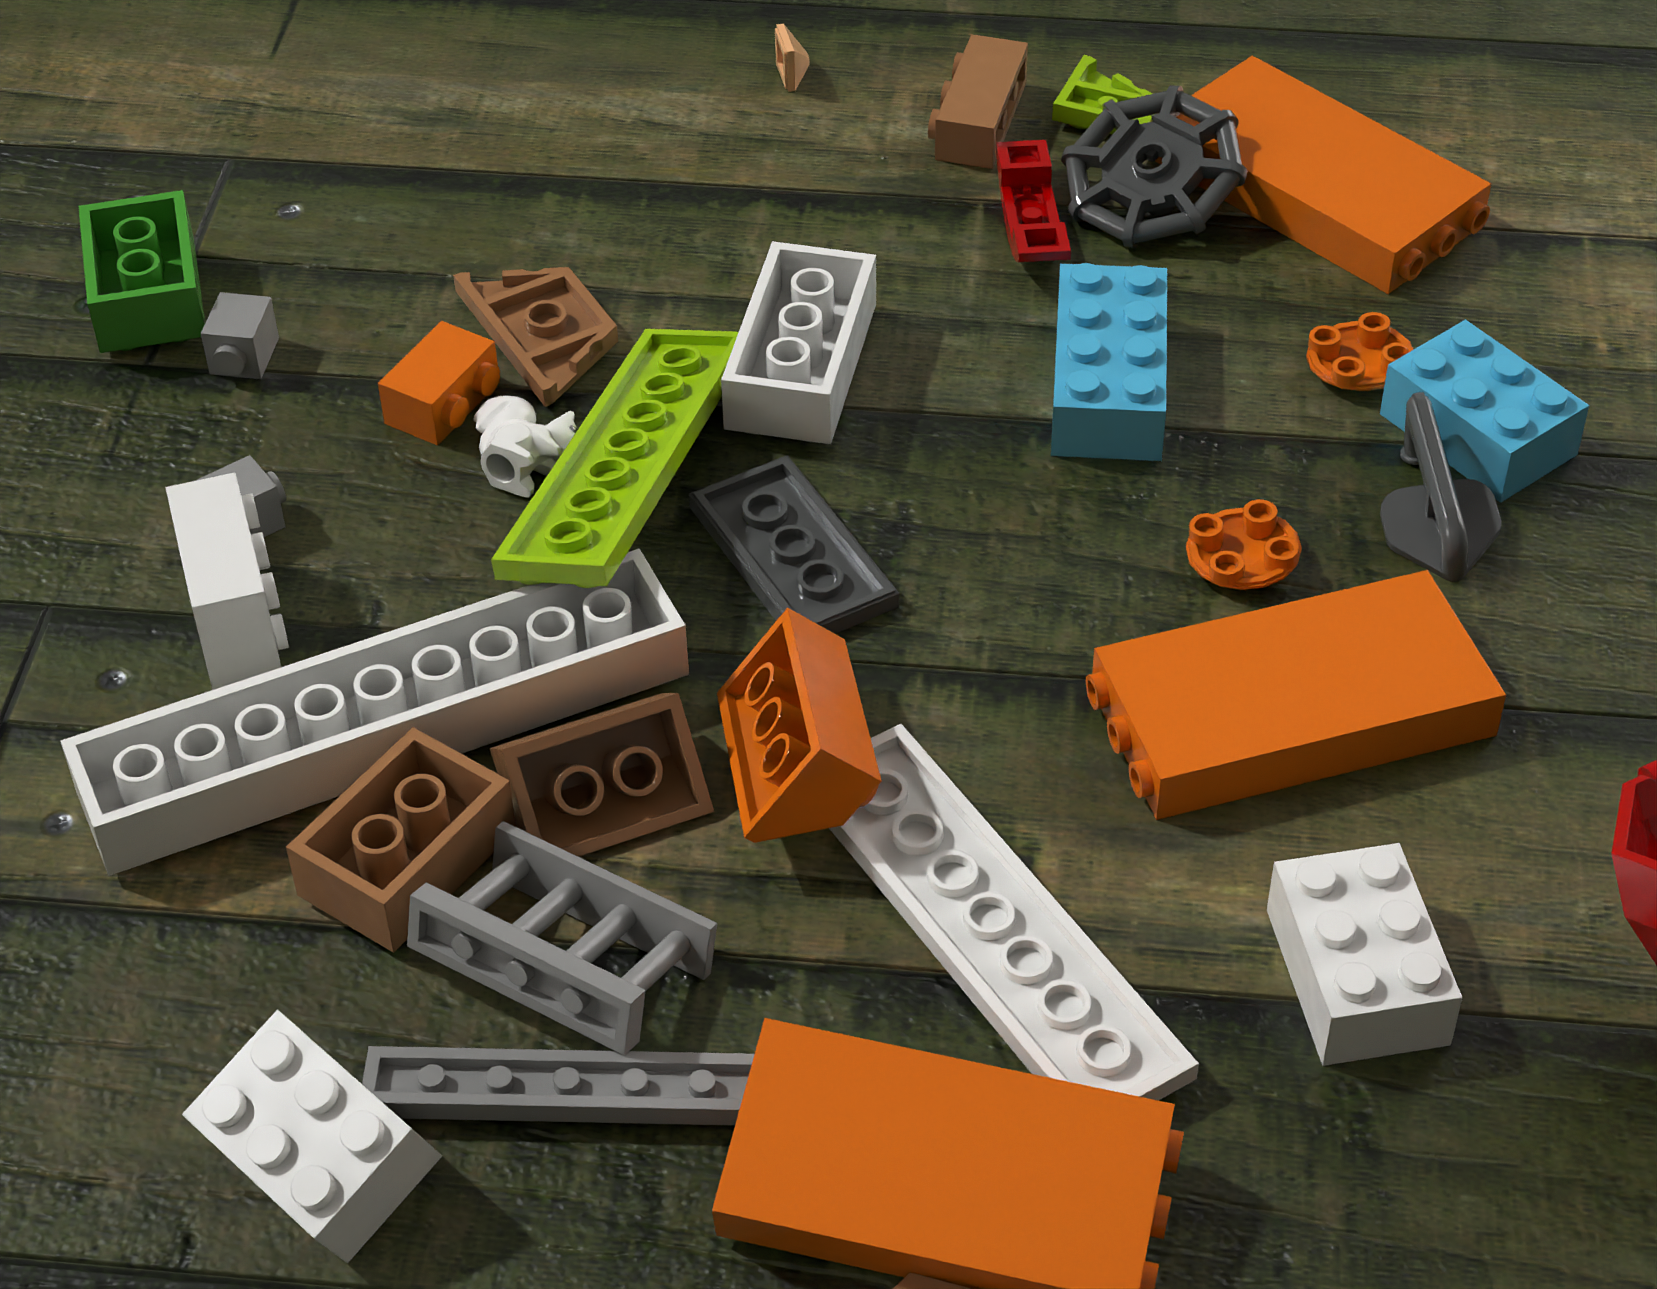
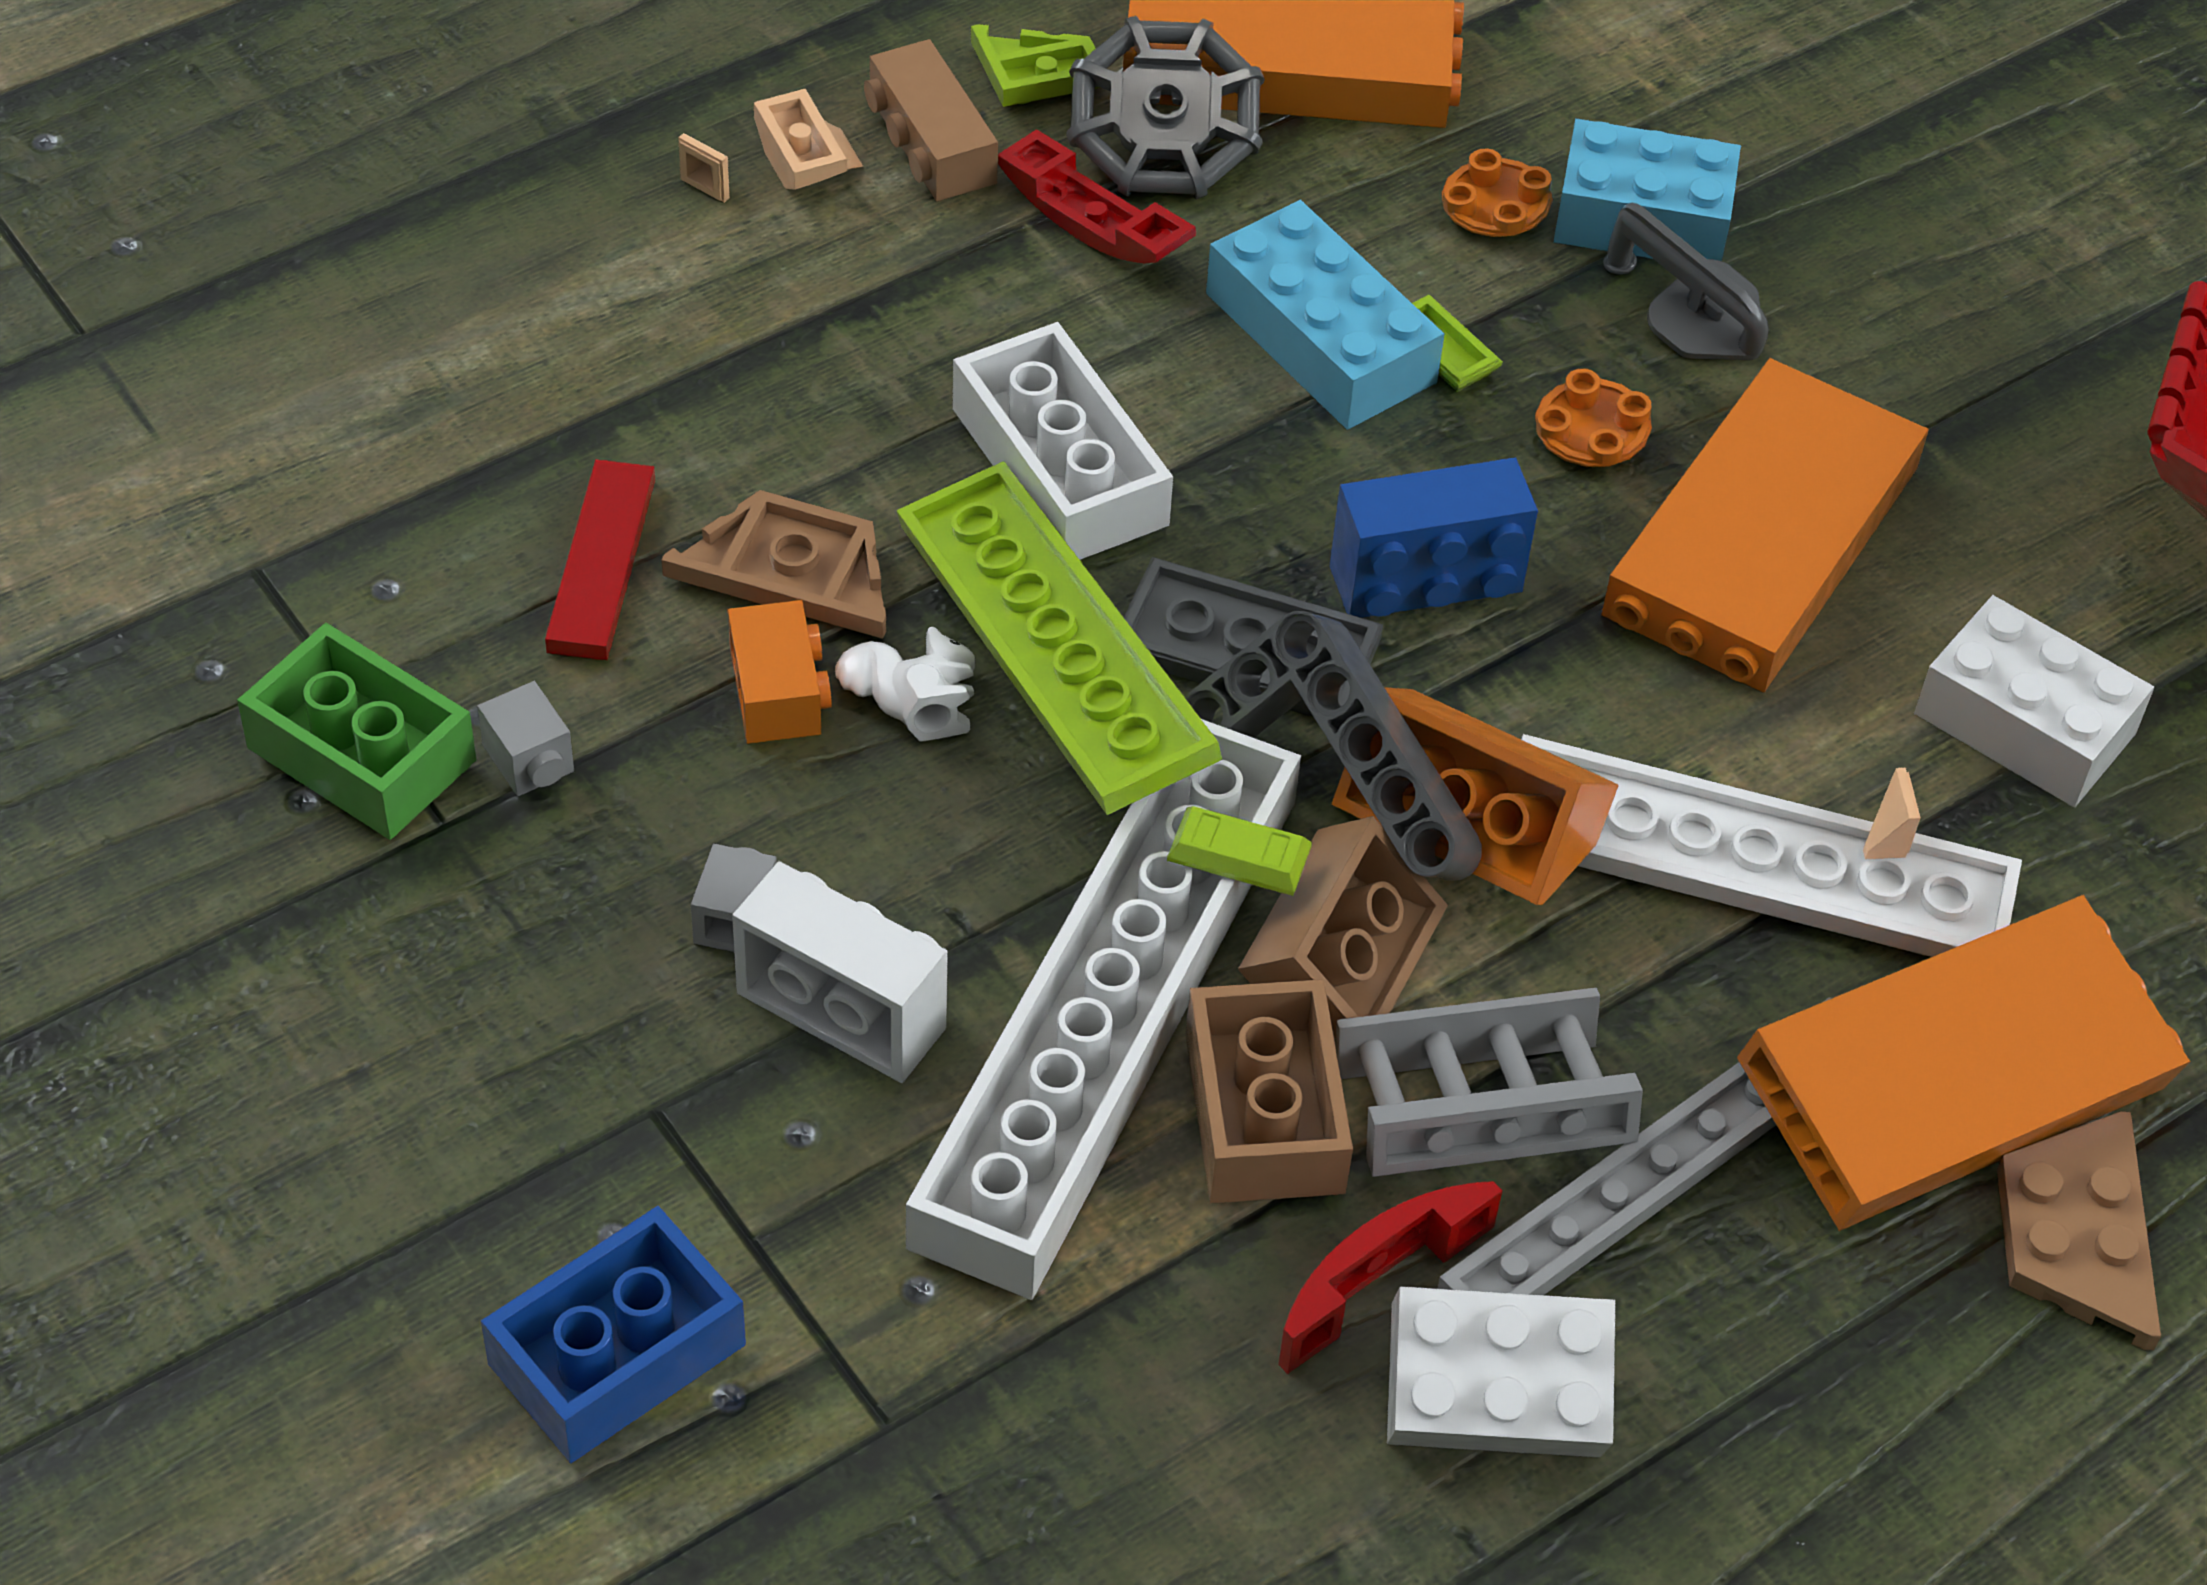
camera: 45 degrees left, 5 degrees up
none -> red tile [545,459,656,660]
none -> light nougat slope [754,89,863,190]
none -> lime tile [1167,806,1312,896]
none -> dark grey beam [1185,611,1482,880]
none -> red slope [1278,1181,1503,1374]
none -> blue brick [1330,457,1538,618]
none -> lime tile [1412,295,1503,392]
none -> light nougat slope [1863,768,1921,859]

